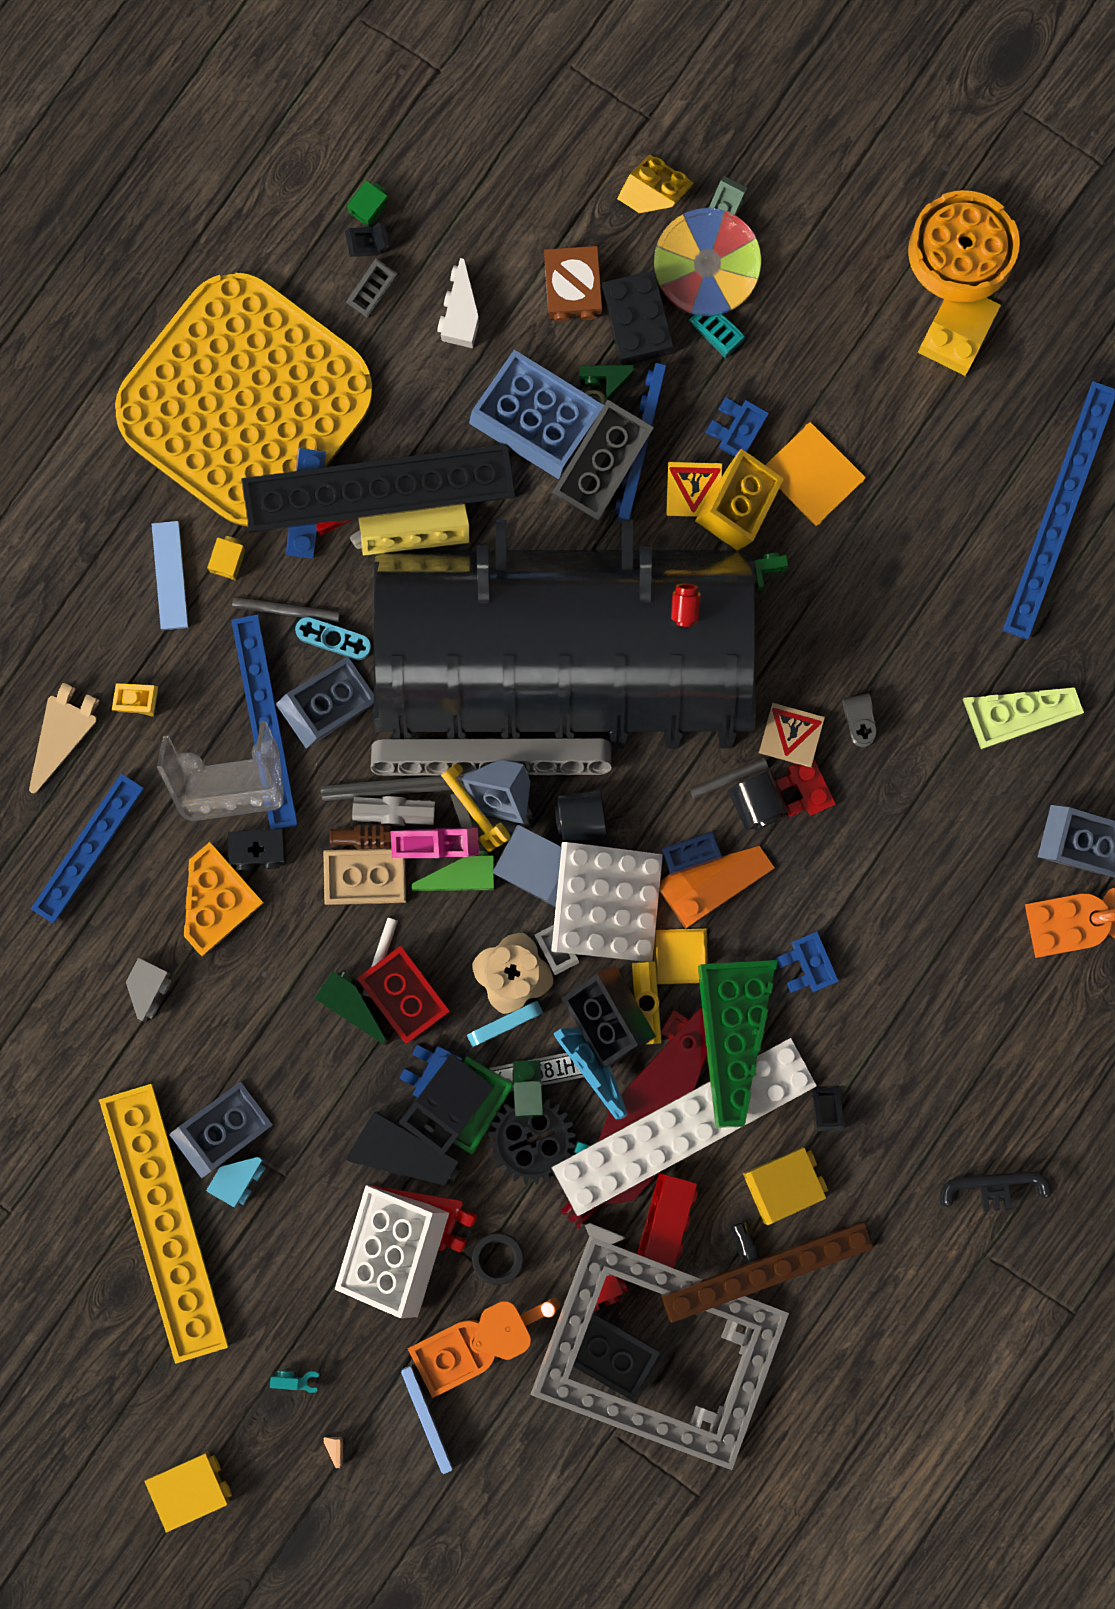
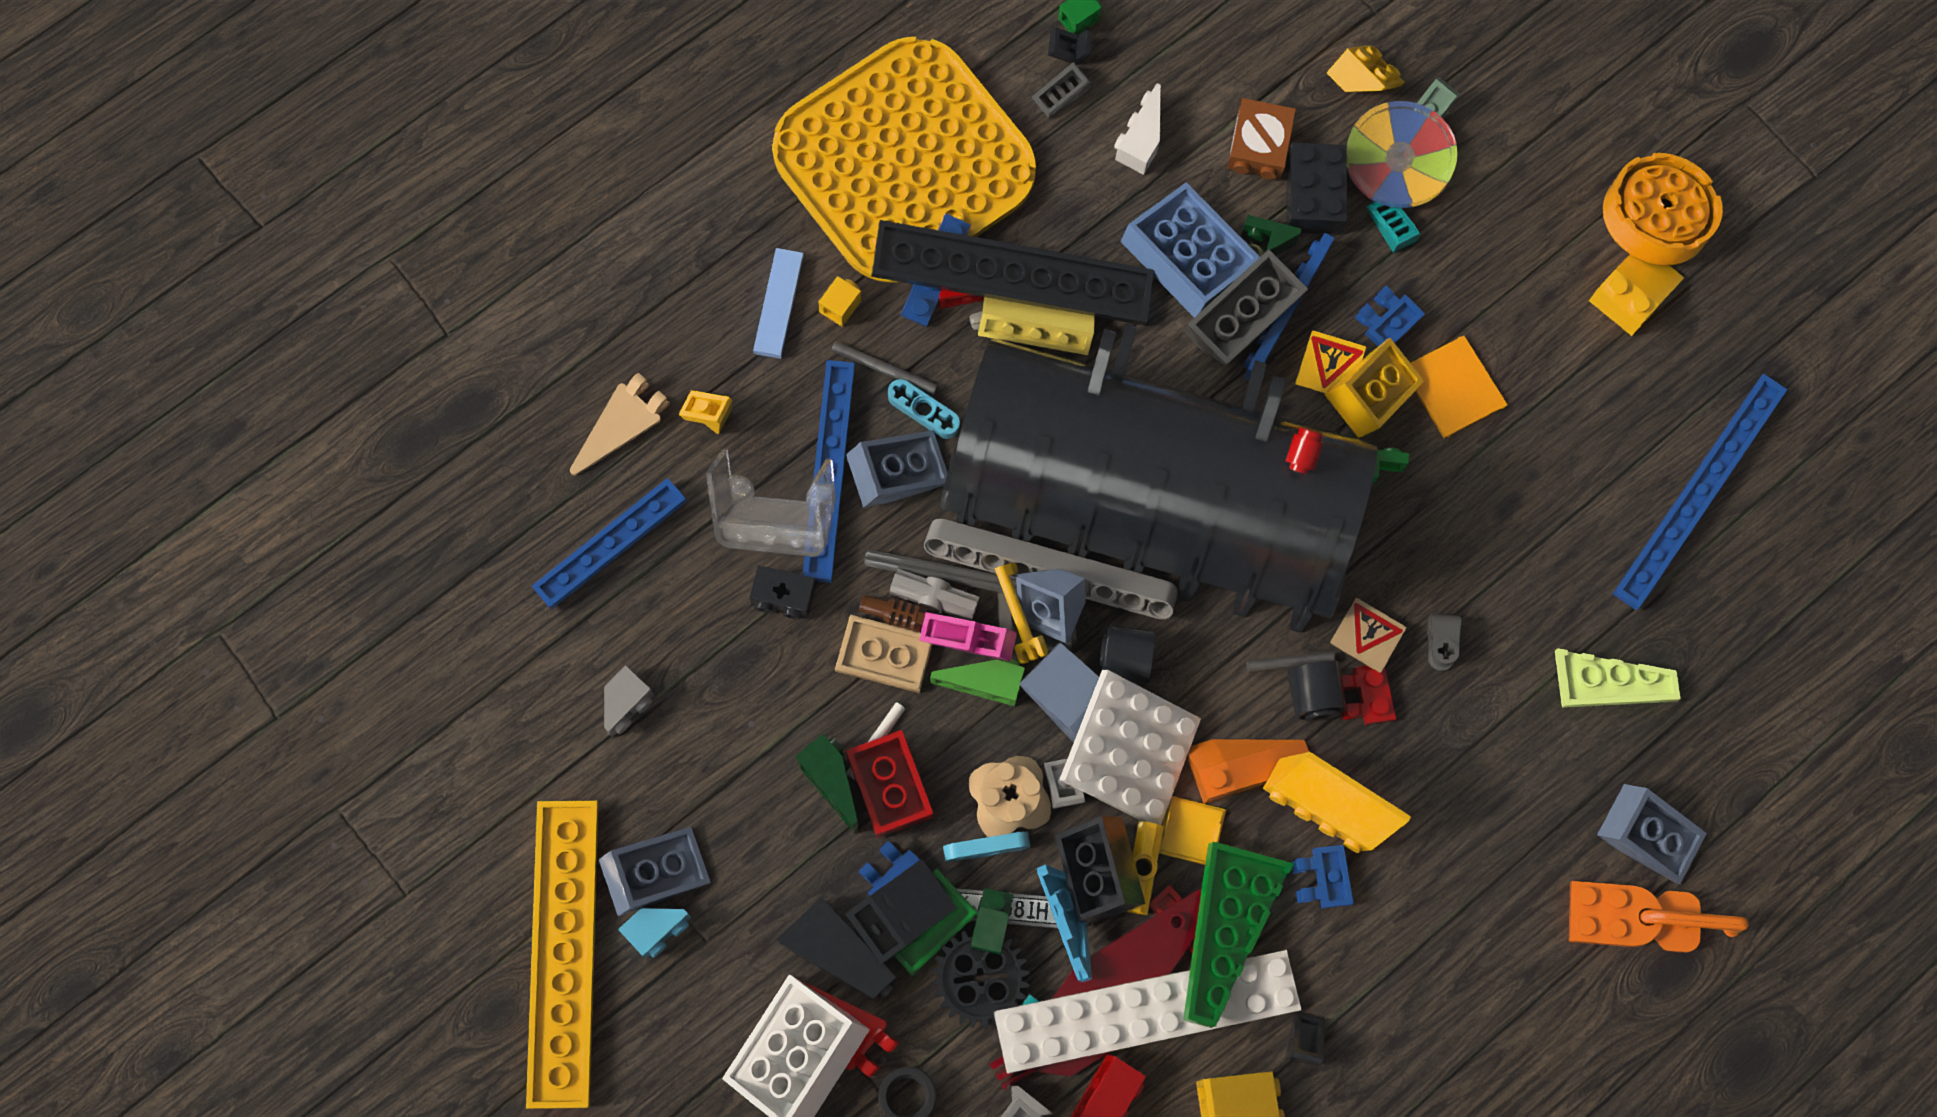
camera: 10 degrees right, 10 degrees down
light orange plate [184,842,263,957] -> none
dark blue plate [662,832,722,876] -> none
none -> yellow slope [1263,752,1411,853]

